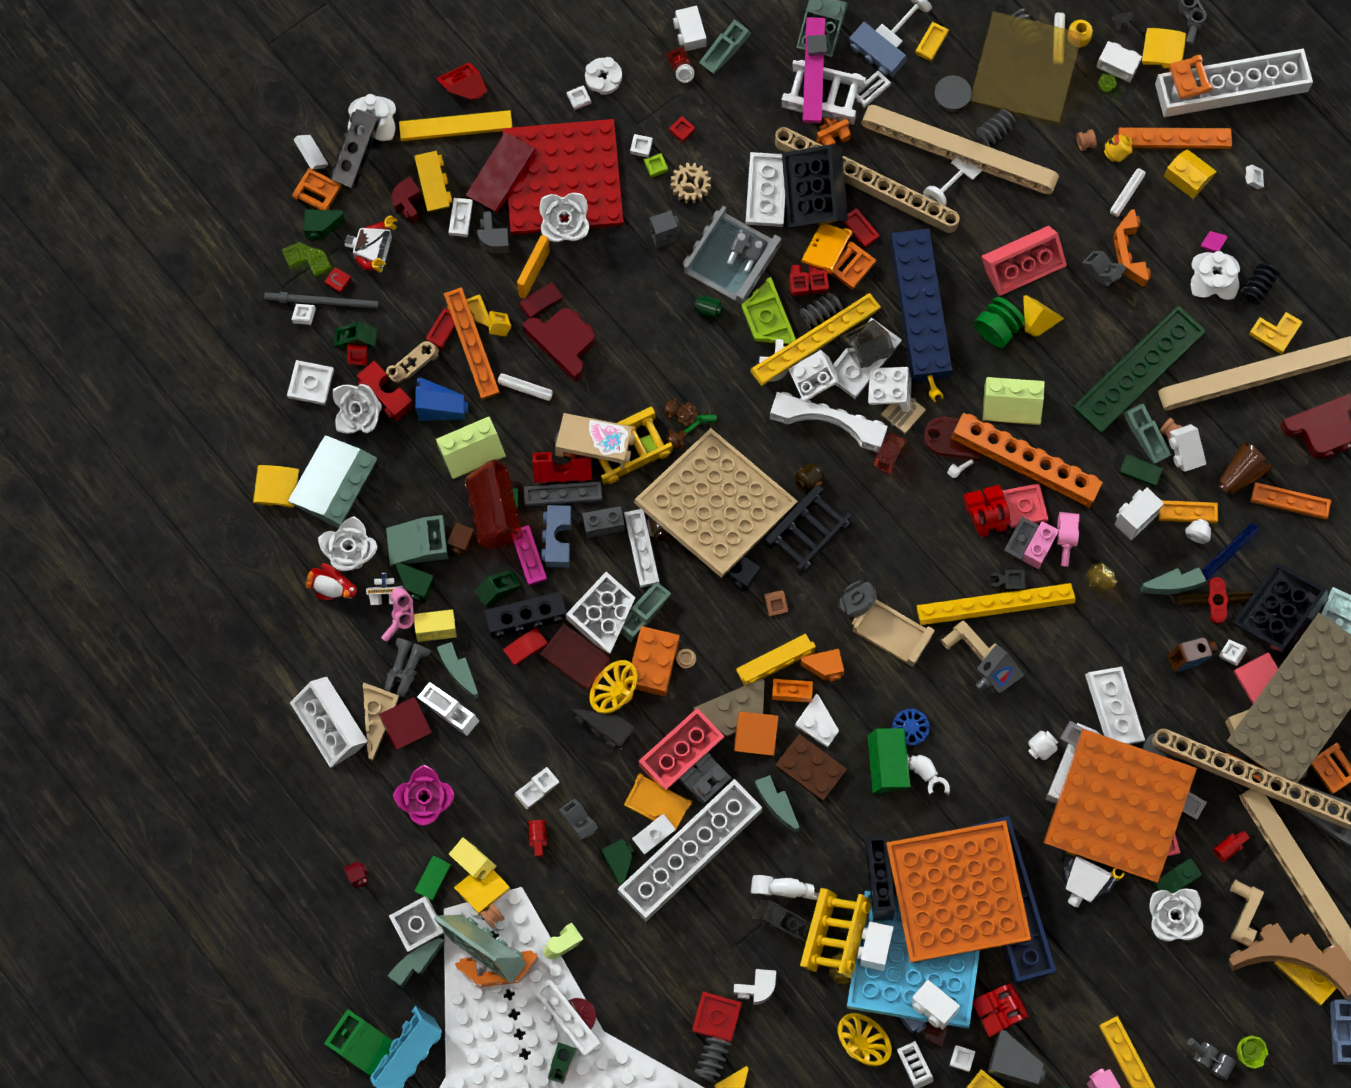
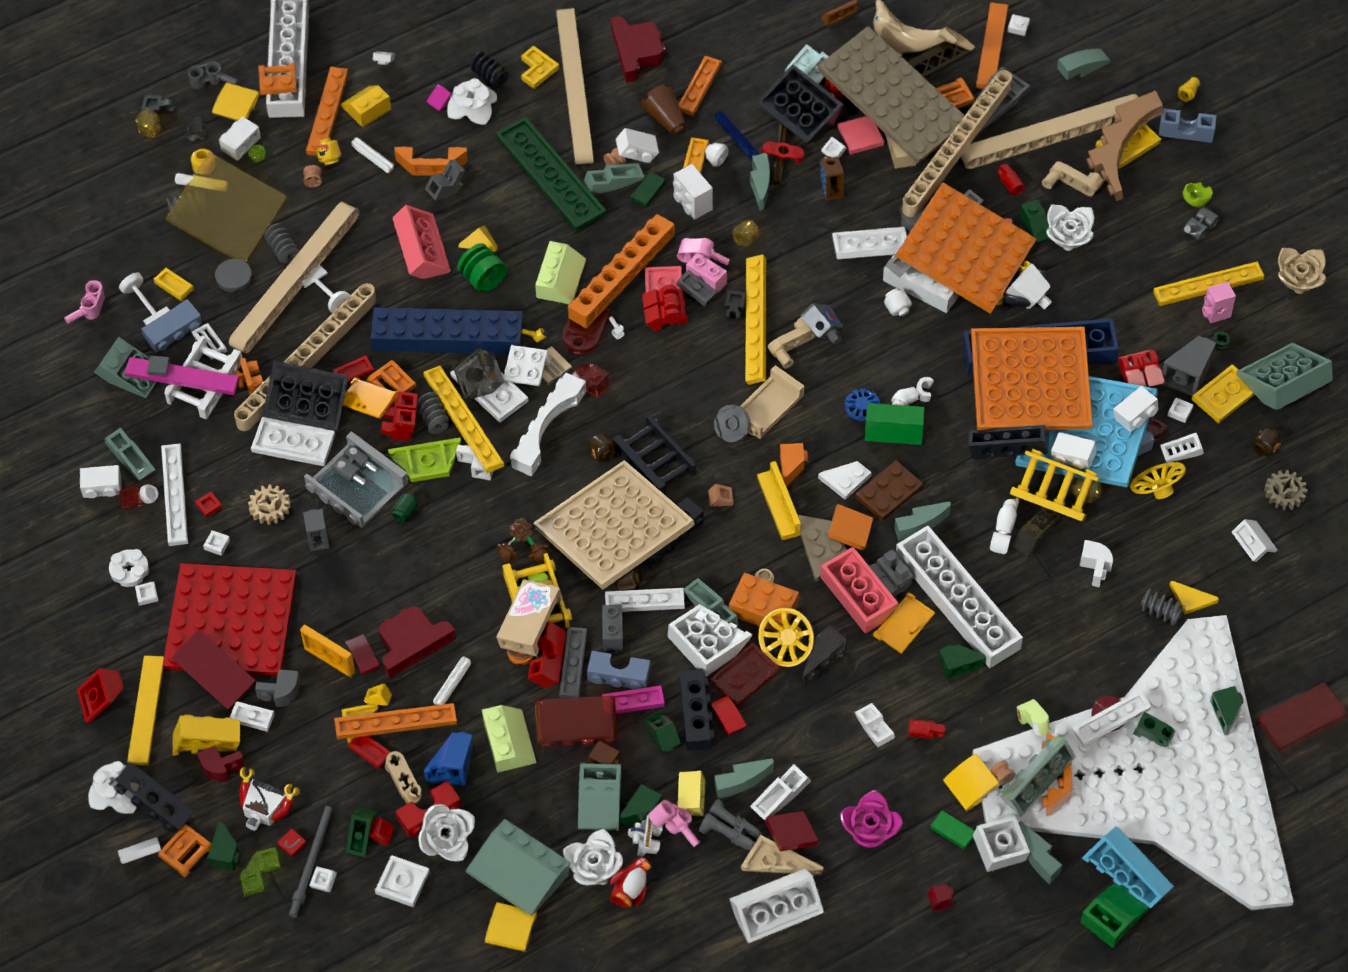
camera: 80 degrees left, 15 degrees down
light yellow hinge [449,838,496,880] -> none
white brick [539,193,589,242] -> none
dark grey brick [559,798,598,840] -> none
white plate [632,814,676,855] -> none
lime tile [644,153,668,178] -> none
red plate [692,992,742,1043] -> none
orange plate [772,679,813,702] -> none
white slope [788,350,838,402] -> none
none -> white tile [161,444,188,546]

